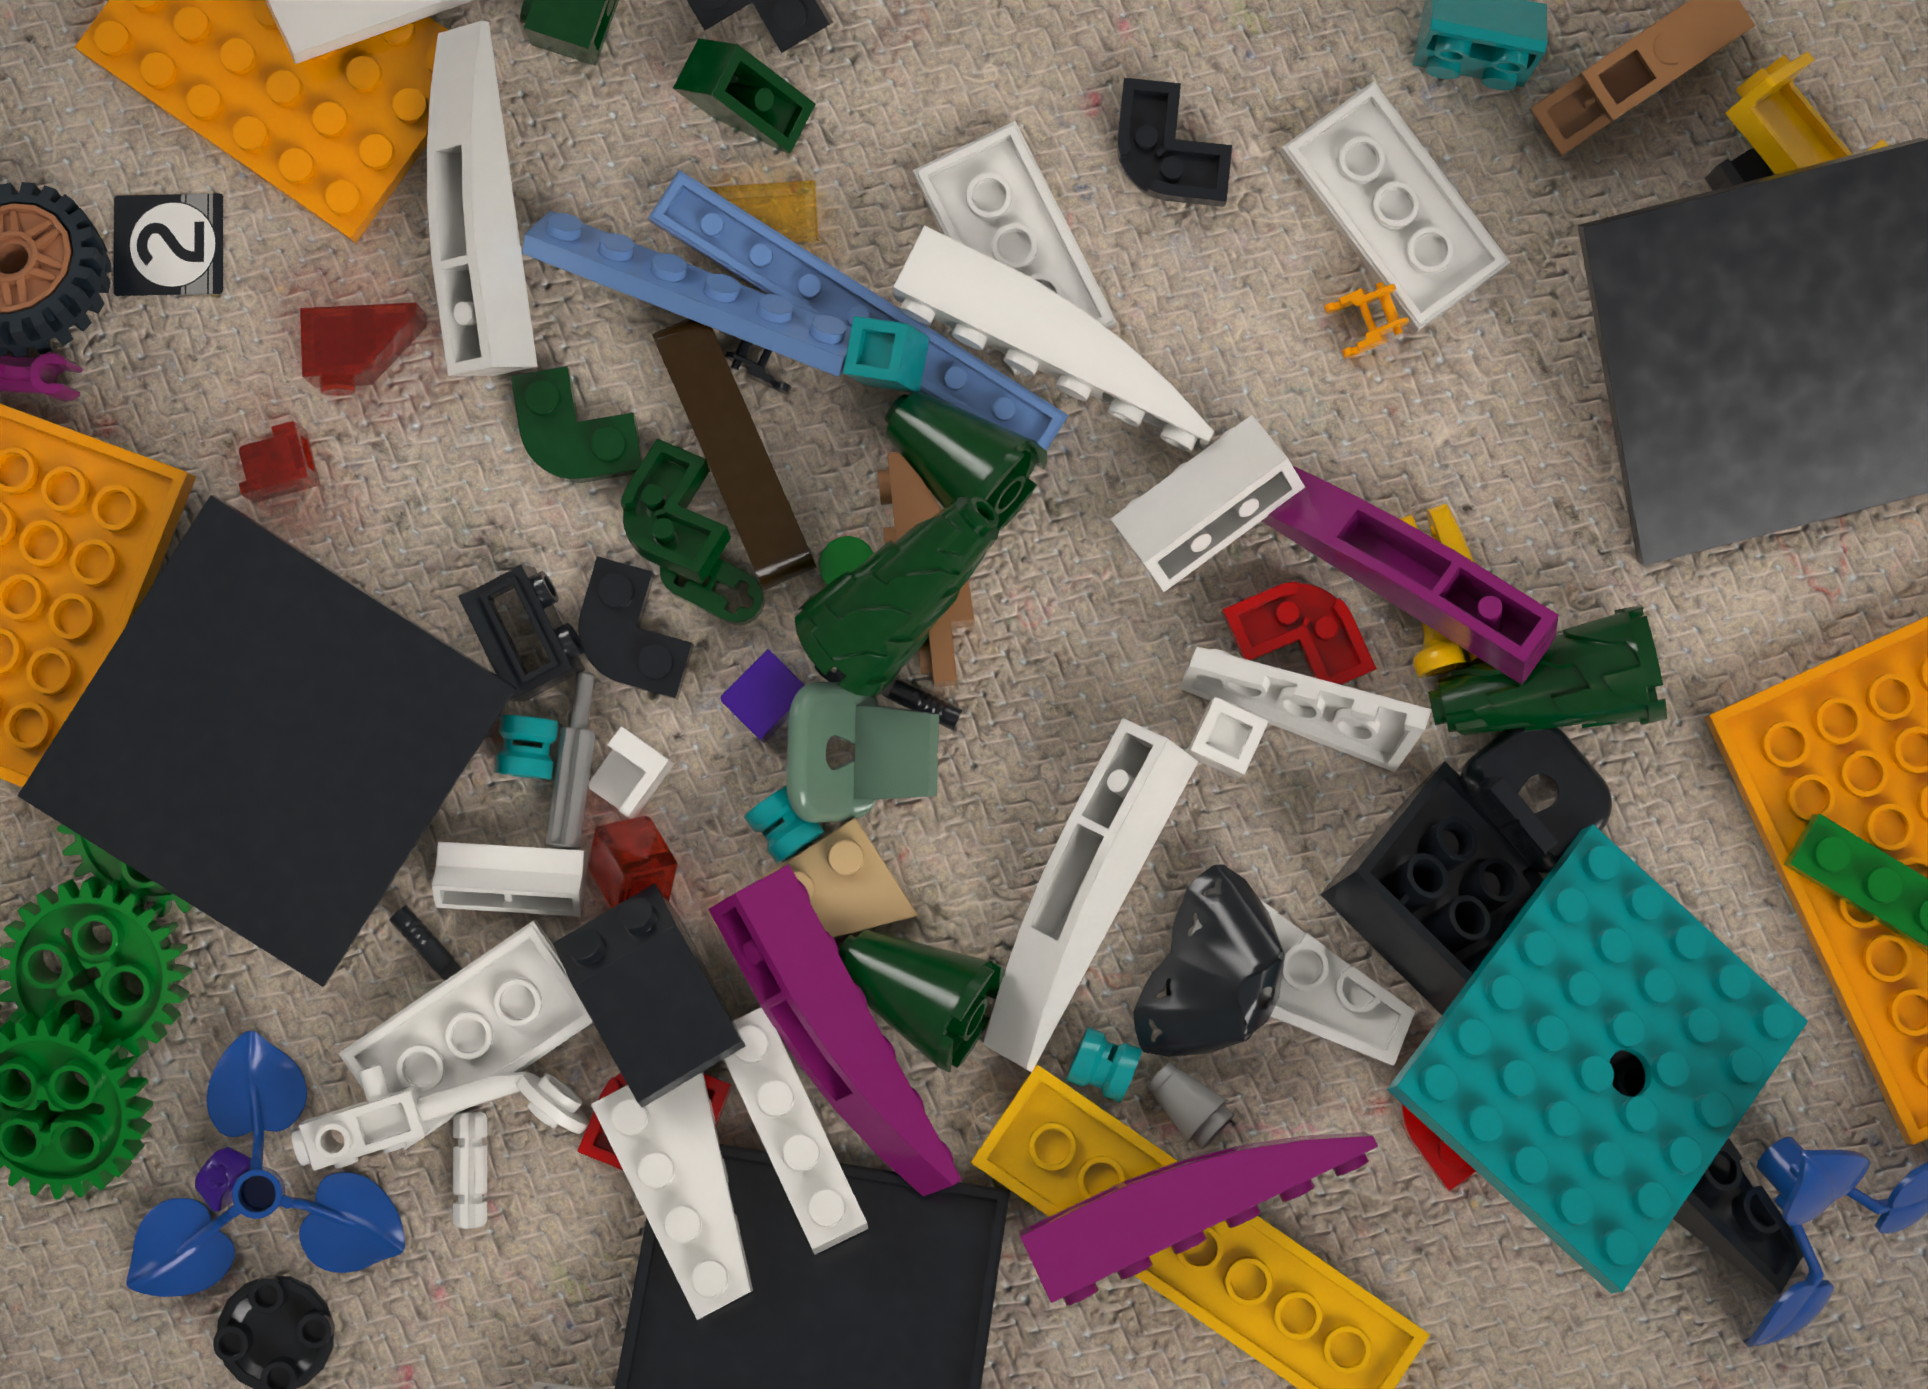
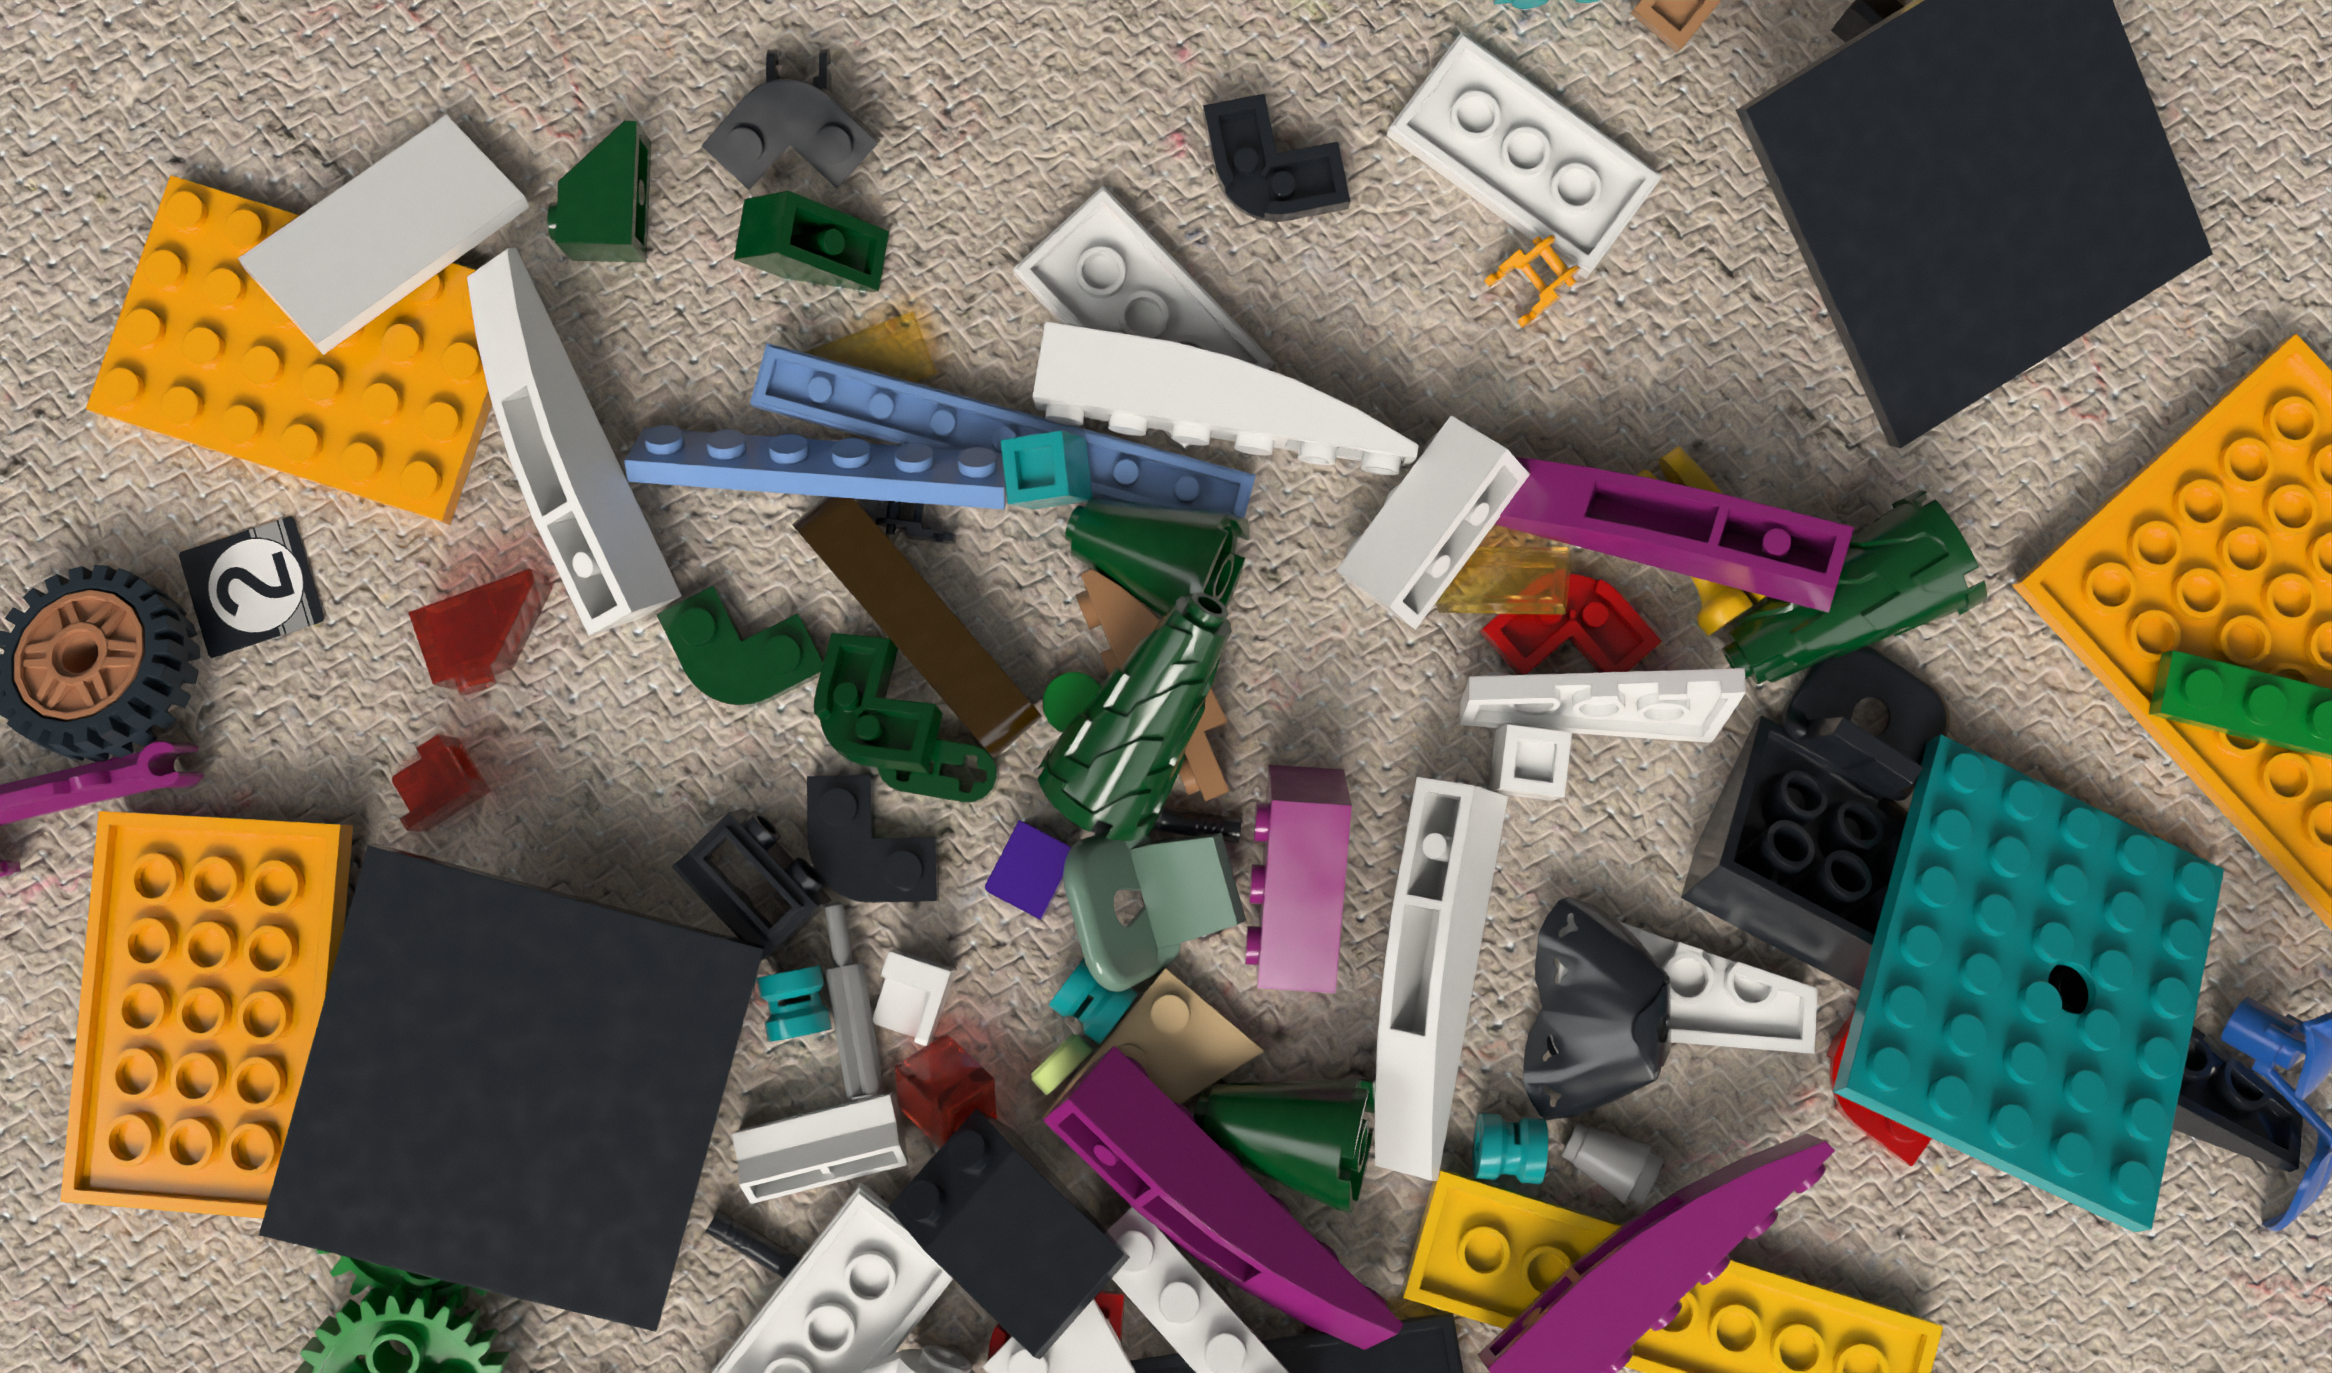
camera: 20 degrees left, 0 degrees up
none -> yellowish green tile [1031,1033,1093,1096]
none -> magenta wedge [1245,765,1352,993]
none -> clear yellow tile [1435,547,1572,614]

